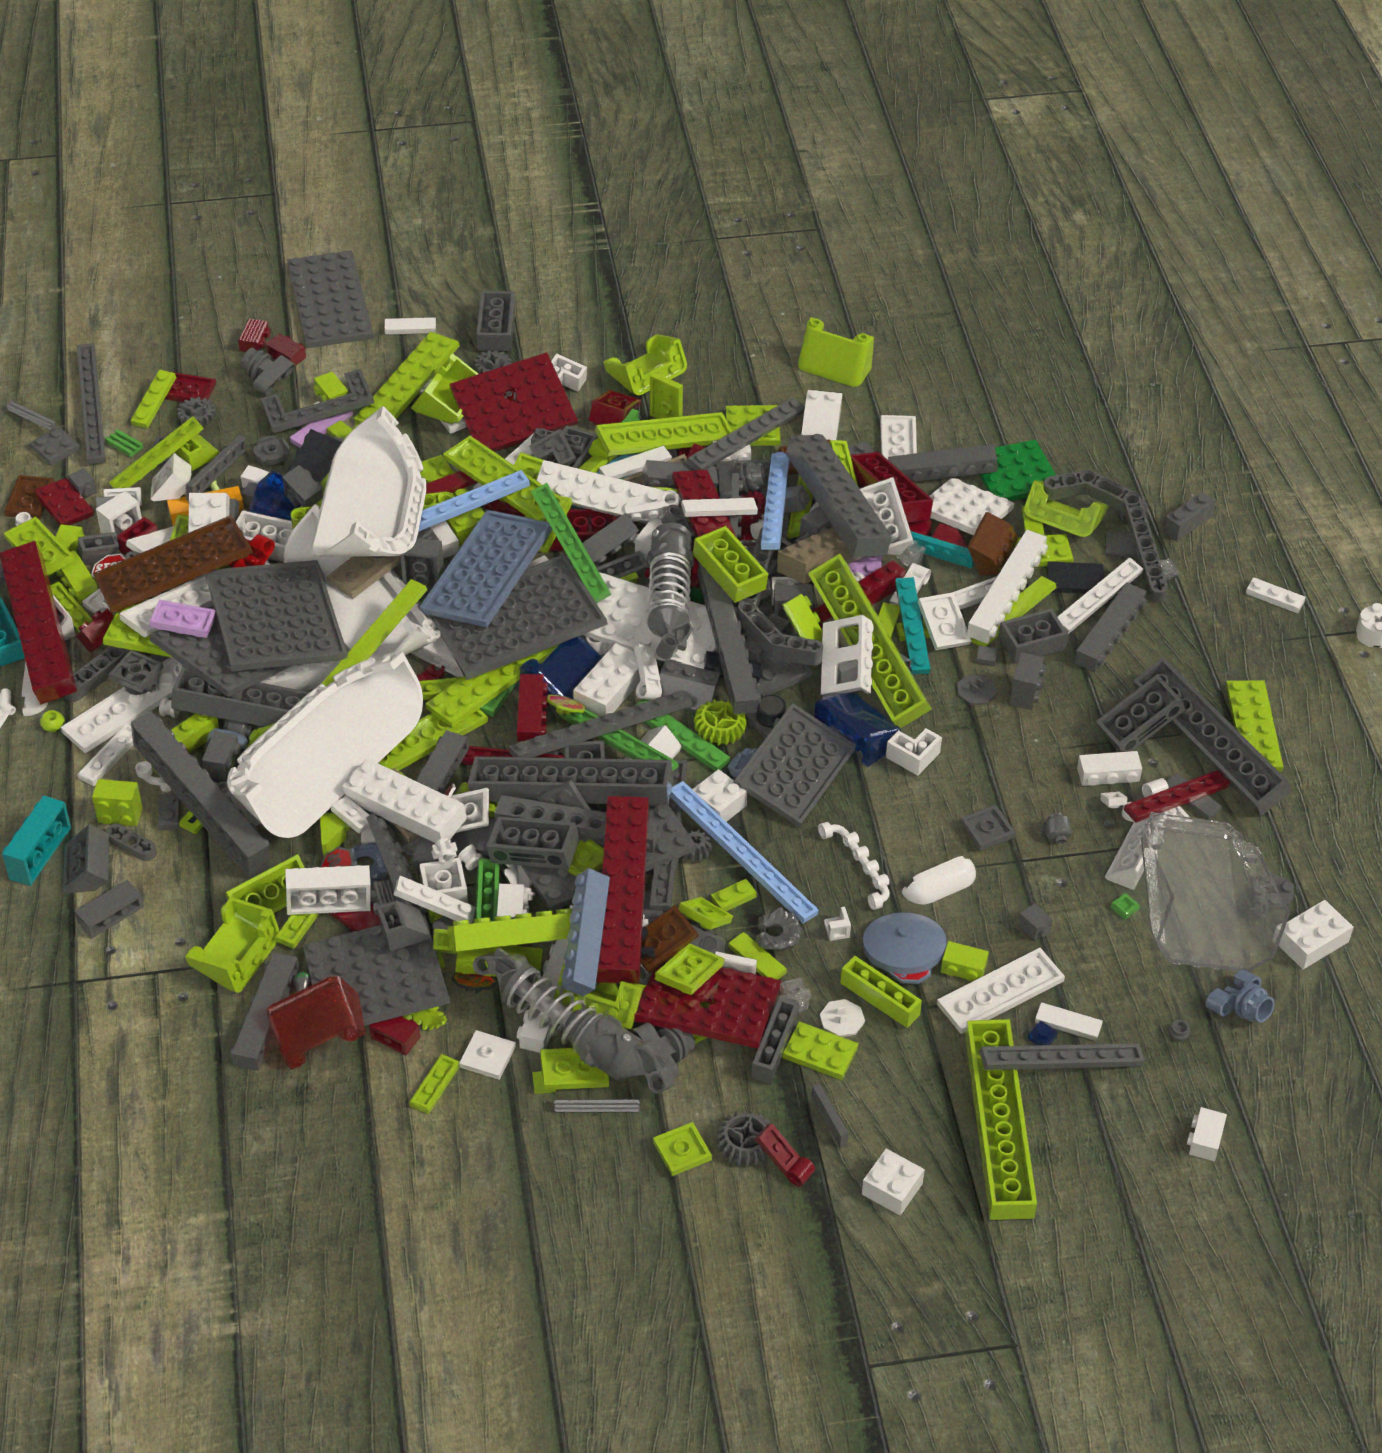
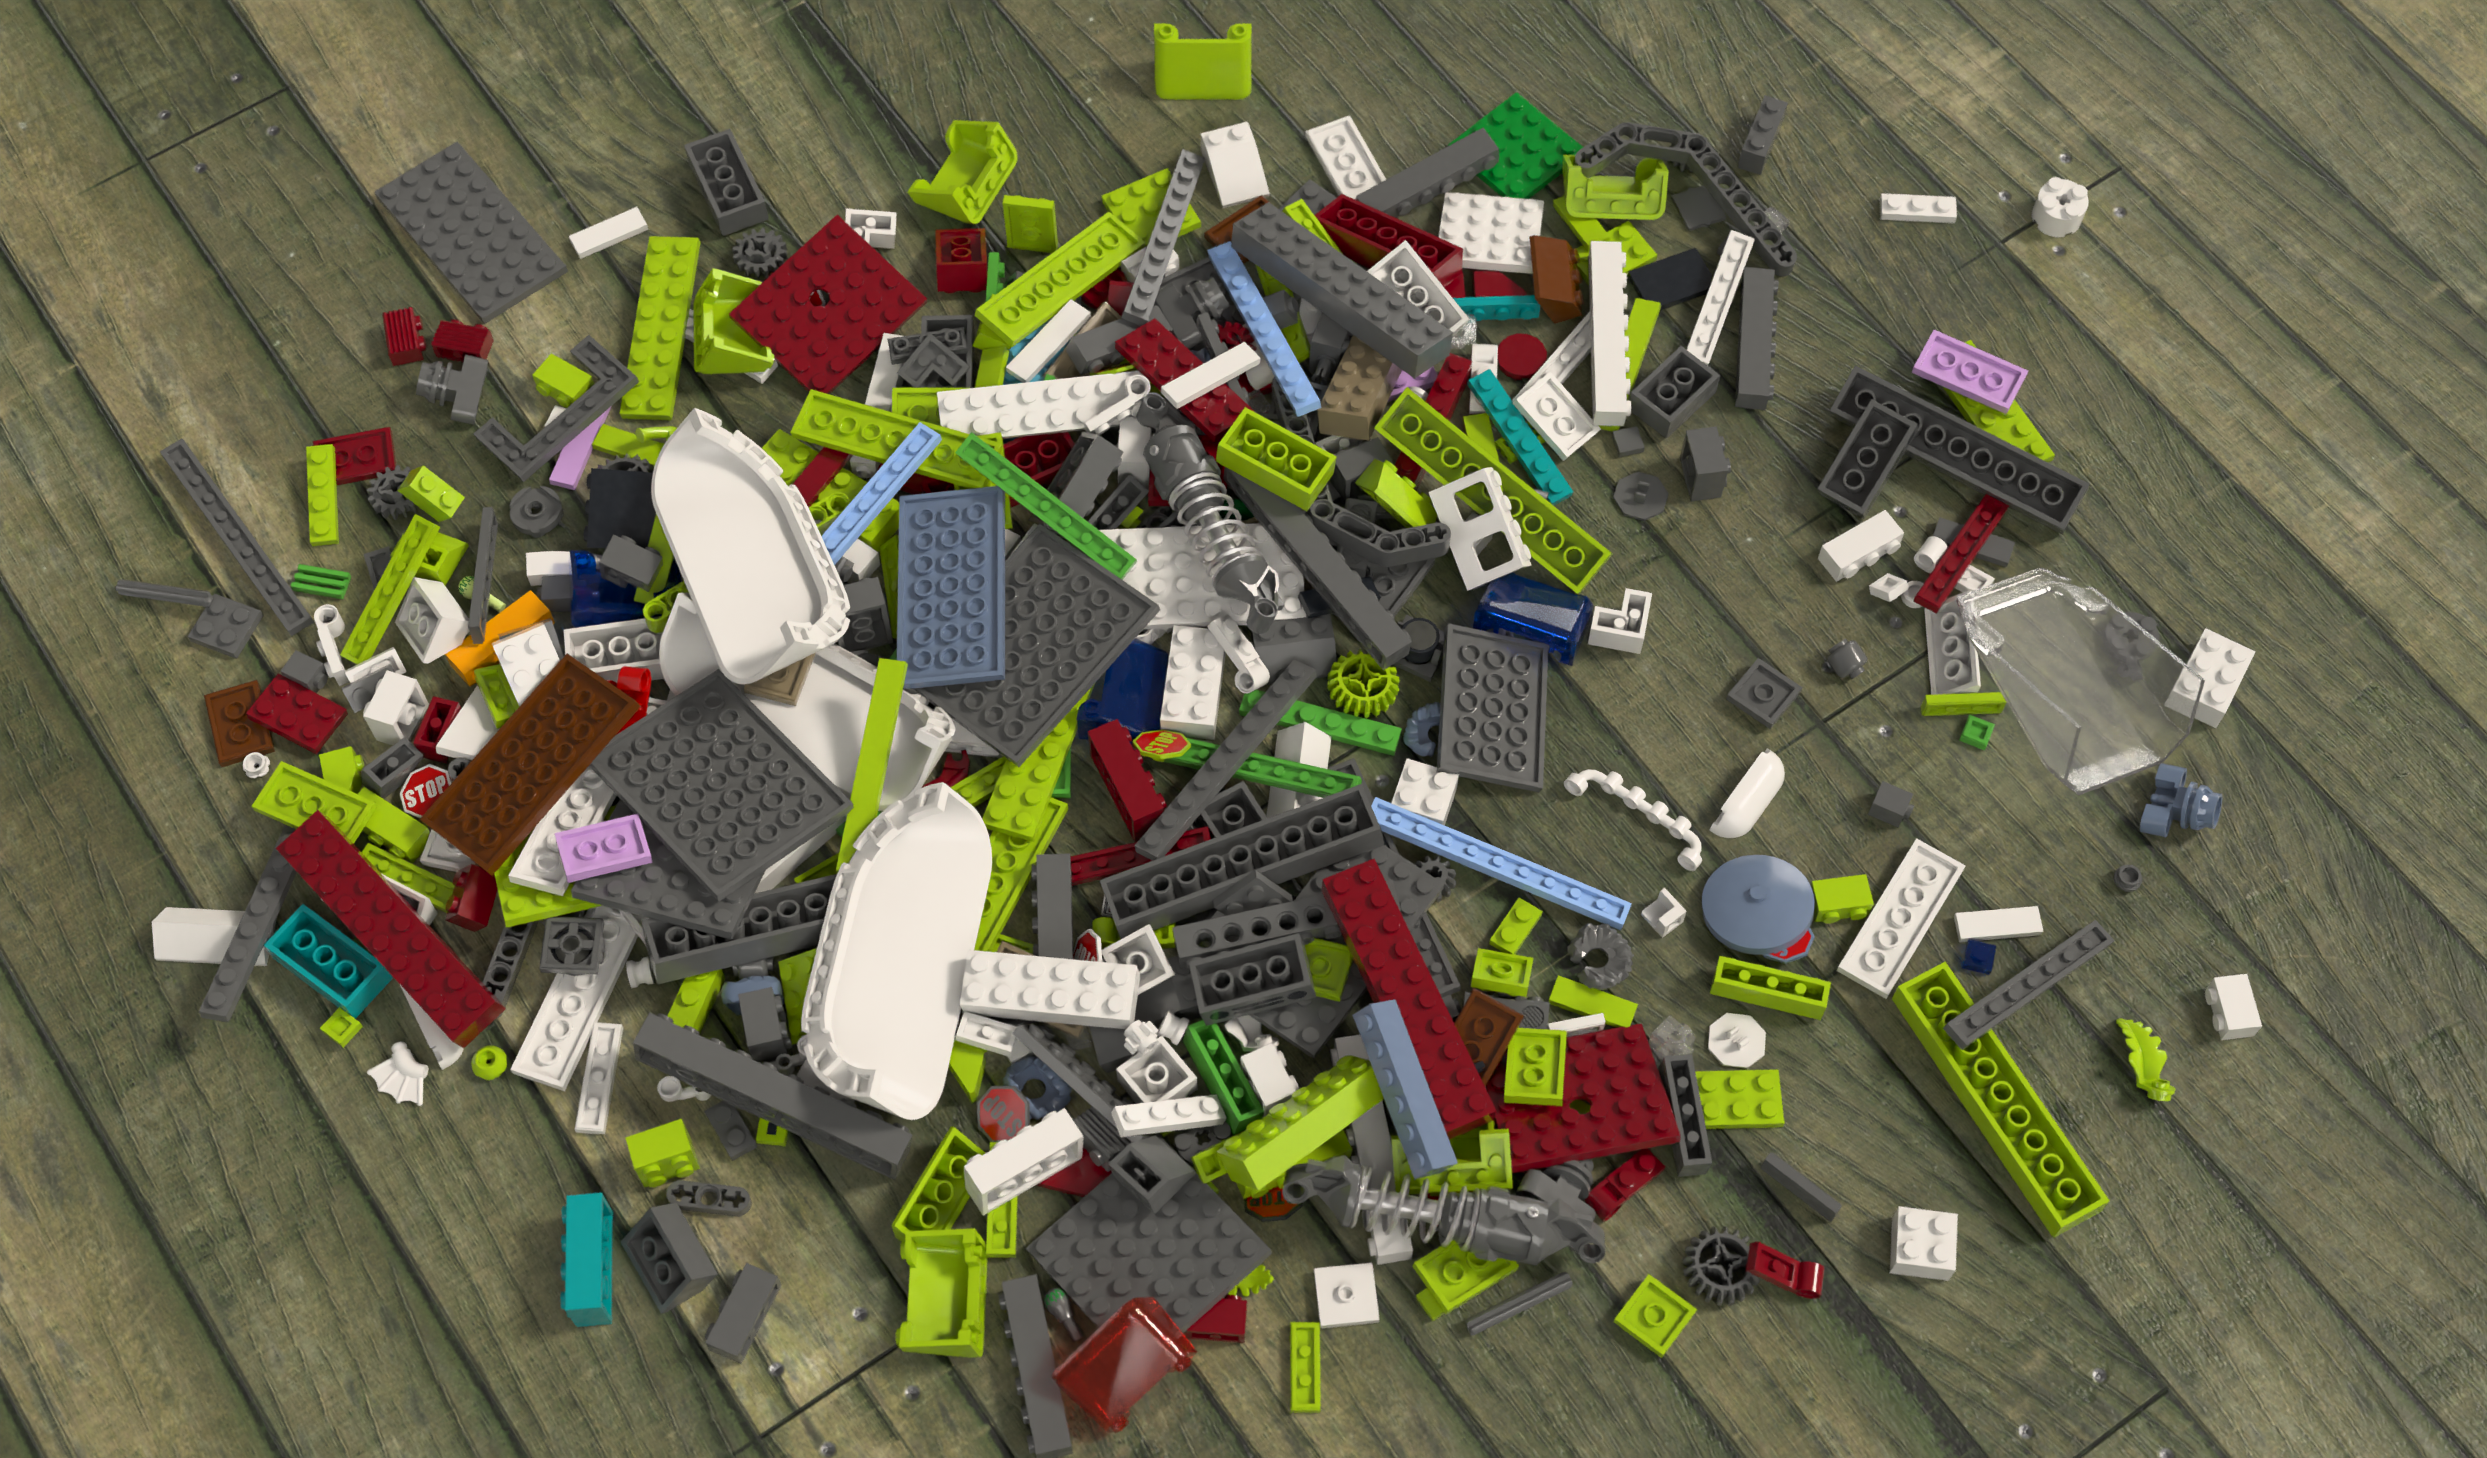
camera: 25 degrees left, 15 degrees up
none -> white plate [314,604,349,686]
none -> lime brick [397,465,465,522]
none -> dark red tile [1497,333,1547,380]
none -> dark red plate [1583,1148,1665,1222]
none -> lavender plate [1912,330,2028,414]
none -> lime tile [1921,692,2008,716]
none -> lime plant [2116,1018,2175,1101]

